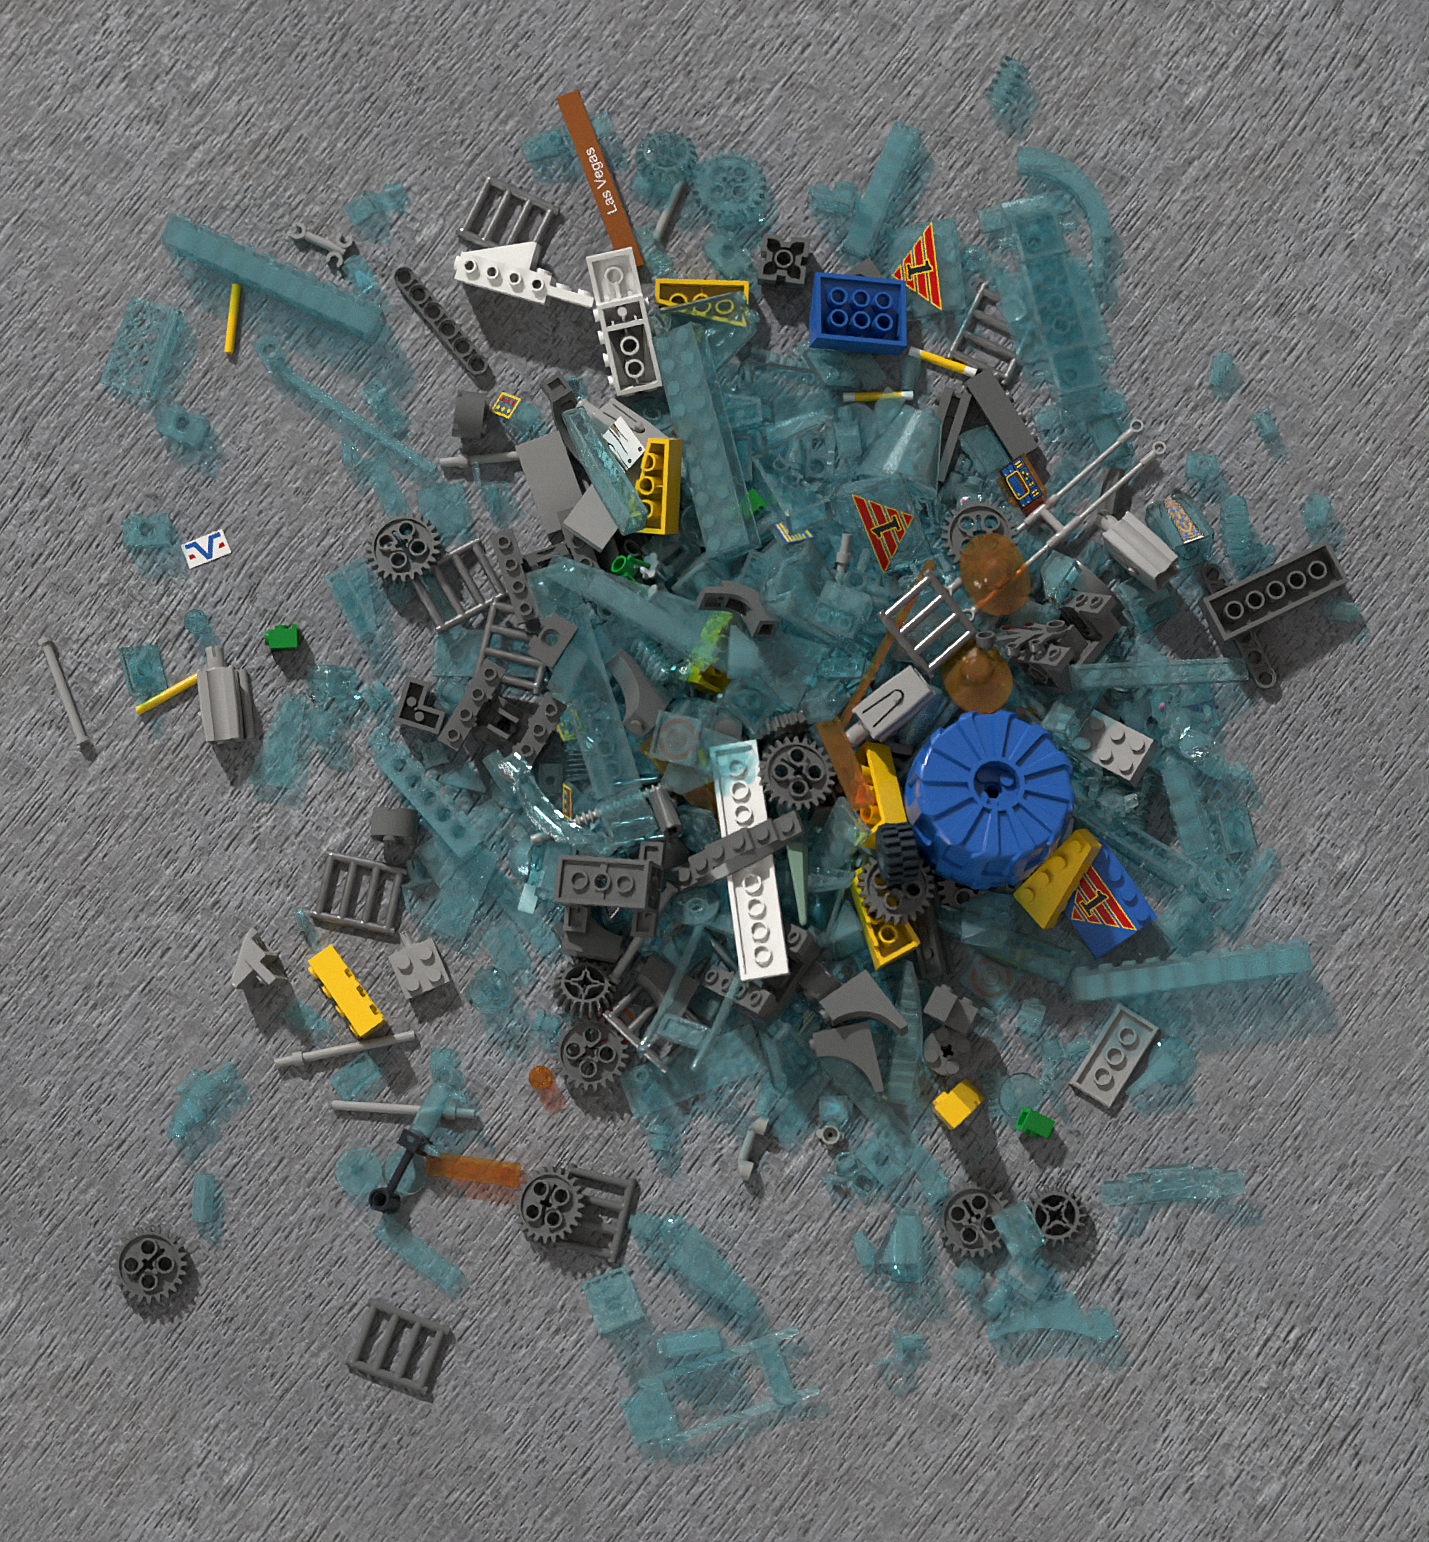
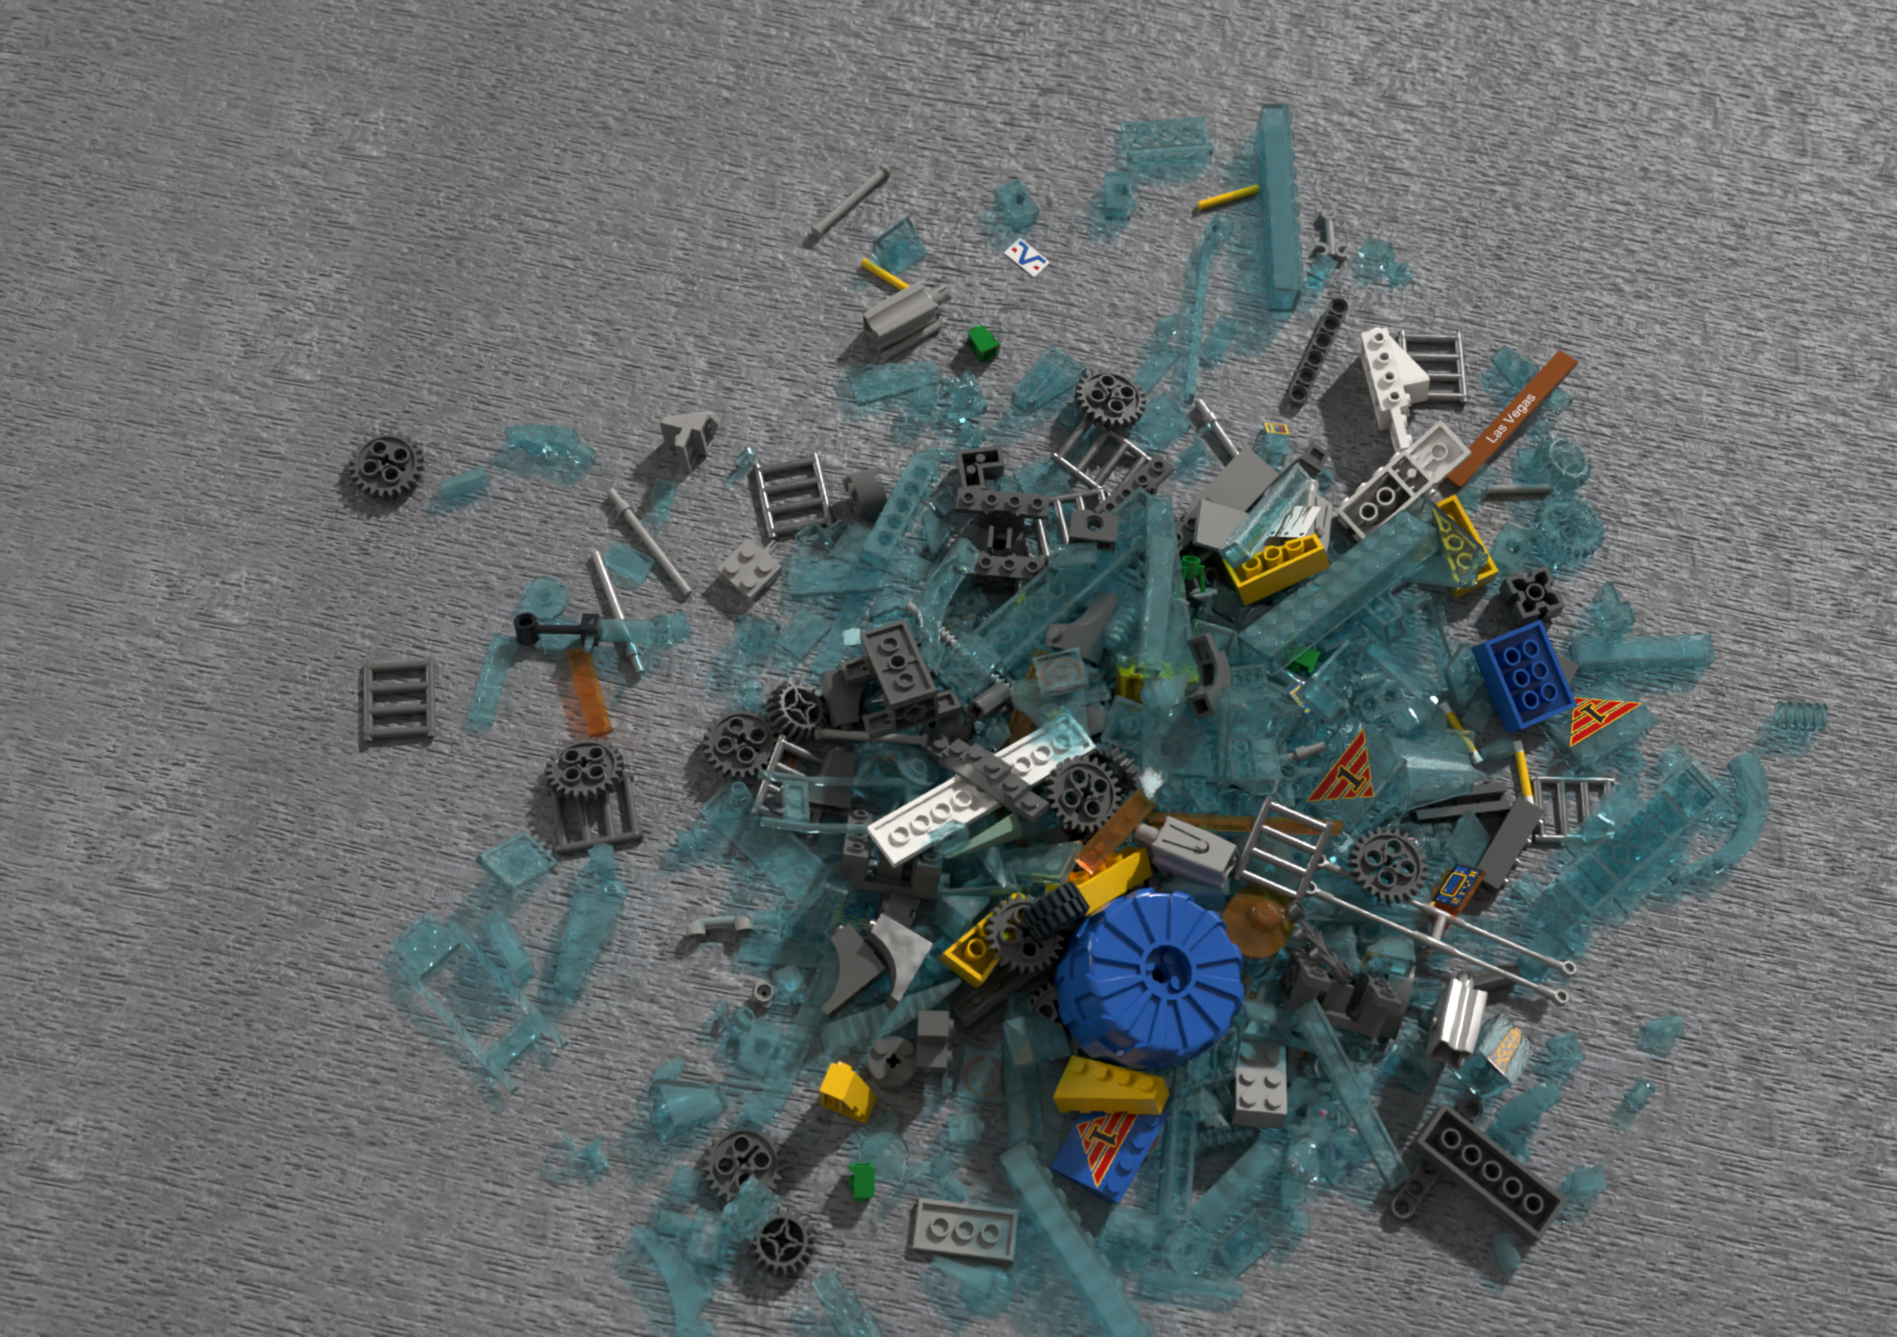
camera: 55 degrees right, 15 degrees down
clear light blue wheel [184,609,210,636] -> none
yellow wedge [308,944,388,1039] -> none
dark grey brick [452,390,490,440] -> none
clear orange wheel [529,1066,553,1090] -> none
clear orange hat [959,533,1030,616] -> none
none -> clear light blue window [927,819,971,859]

